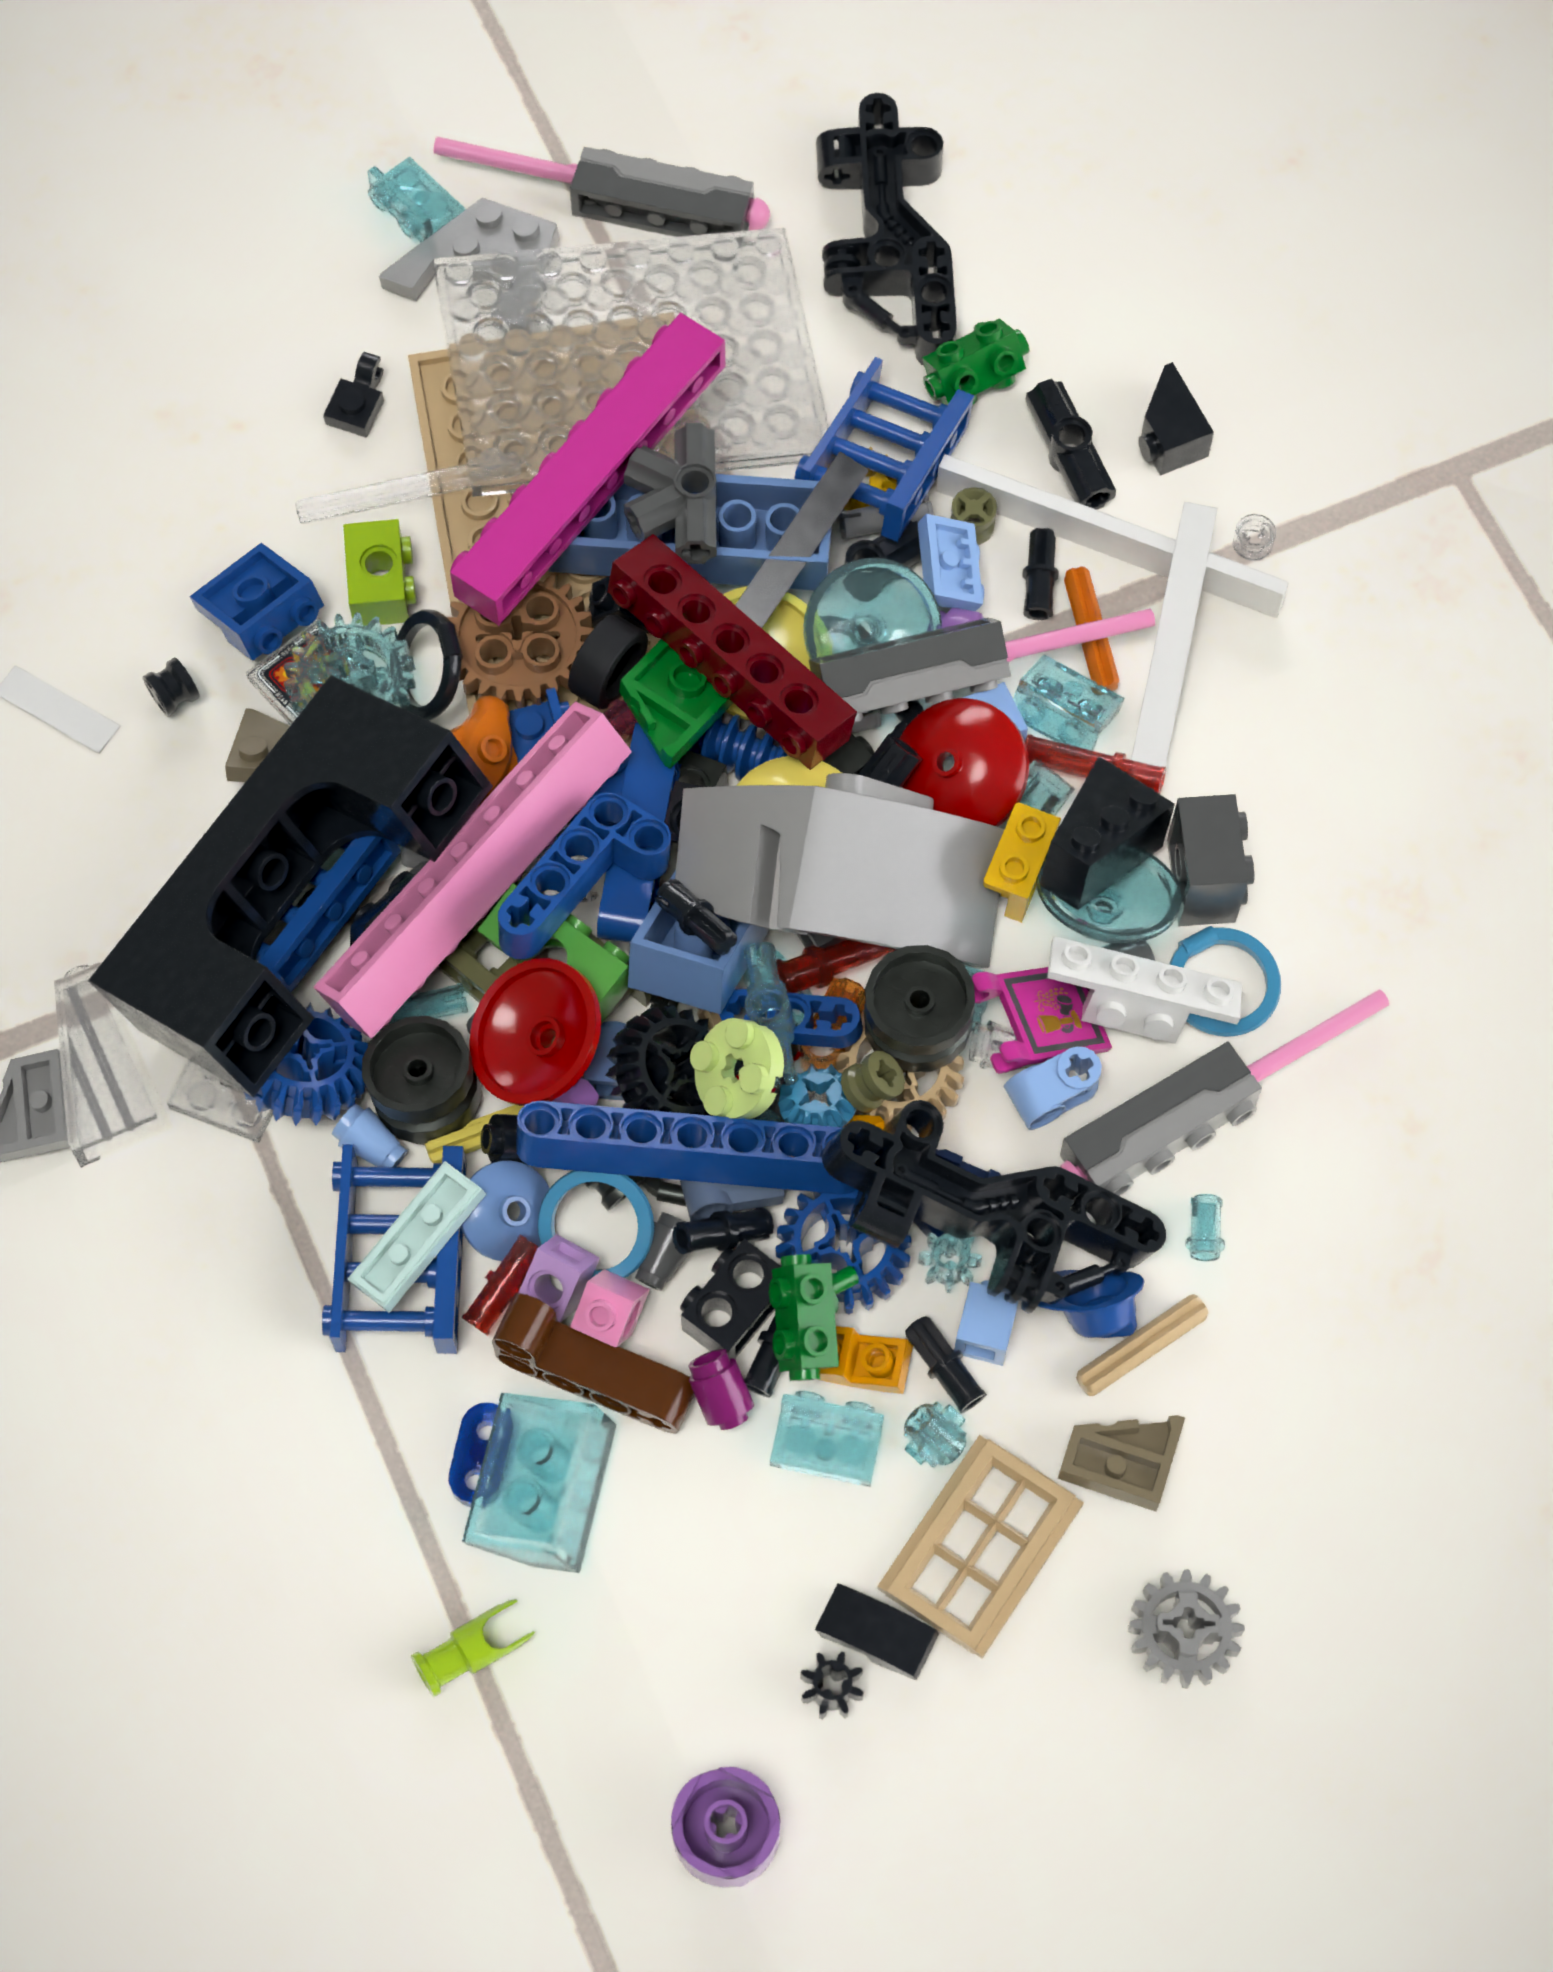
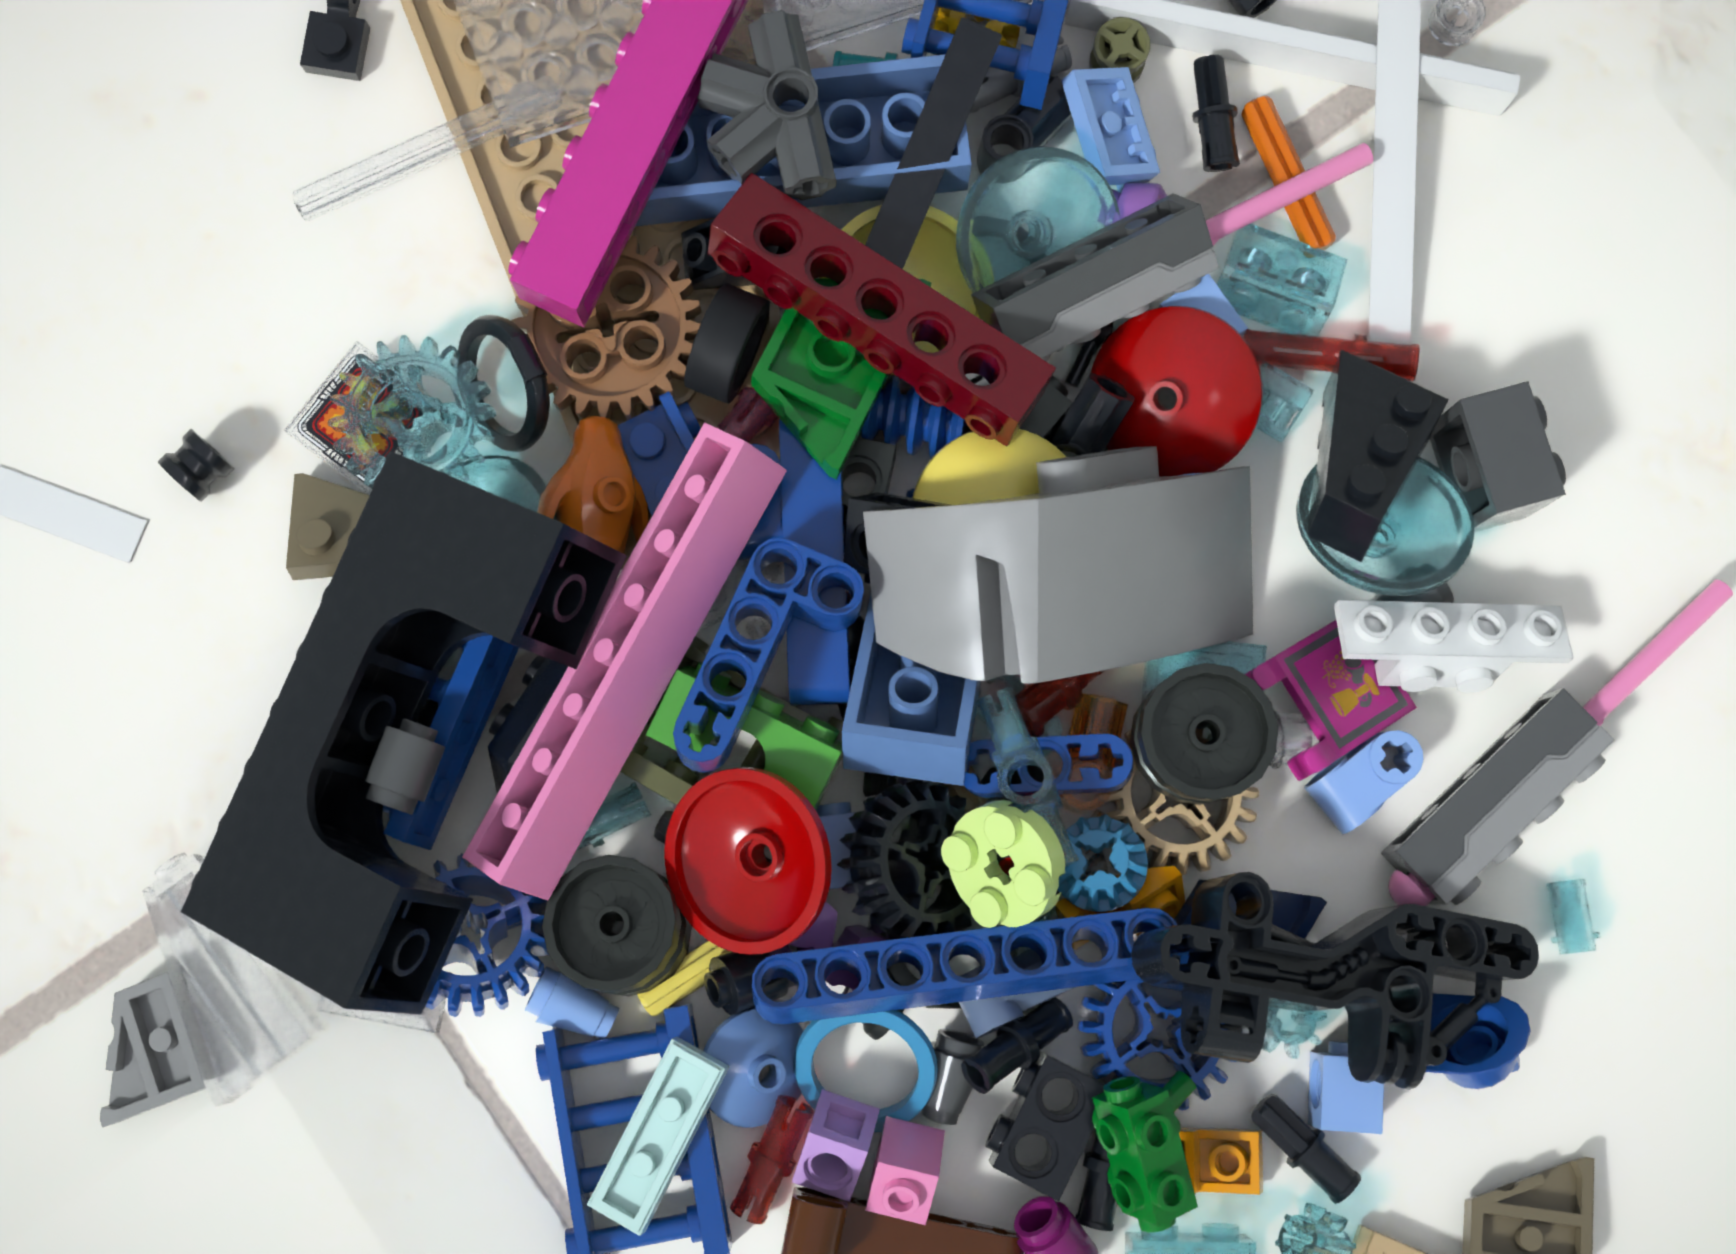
camera: 15 degrees left, 15 degrees up
blue plate [189,542,324,661] -> none
lime brick [343,519,416,628] -> none
black axle [655,879,737,955] -> none
olive wheel [841,1050,905,1112] -> none
yellow bracket [983,803,1061,923] -> none
tan axle [1076,1294,1209,1396] -> none
dark azure piece [1169,926,1281,1037] -> none
none -> dark grey brick [365,718,446,815]

